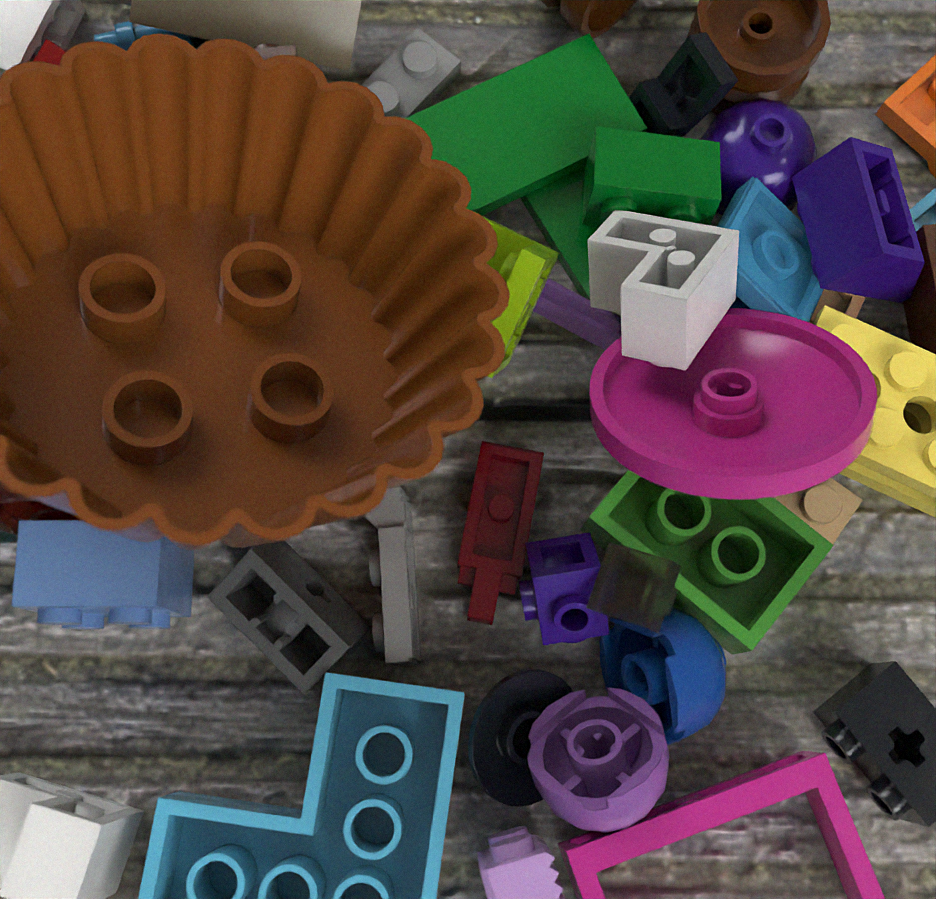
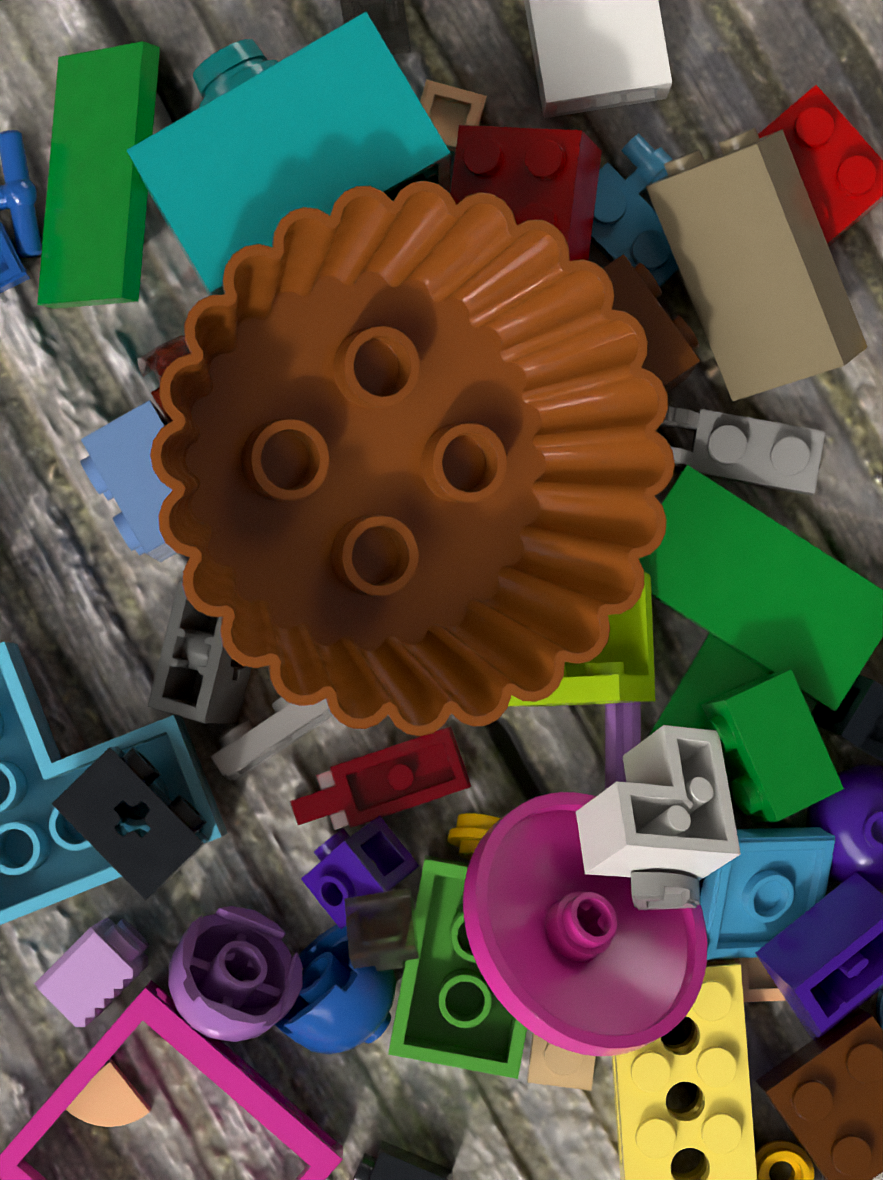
camera: 60 degrees right, 10 degrees up
black dish [468,669,573,807] -> none
none -> black brick [52,746,210,900]
none -> yellow plate [448,813,501,860]
none -> light grey tile [631,872,700,910]

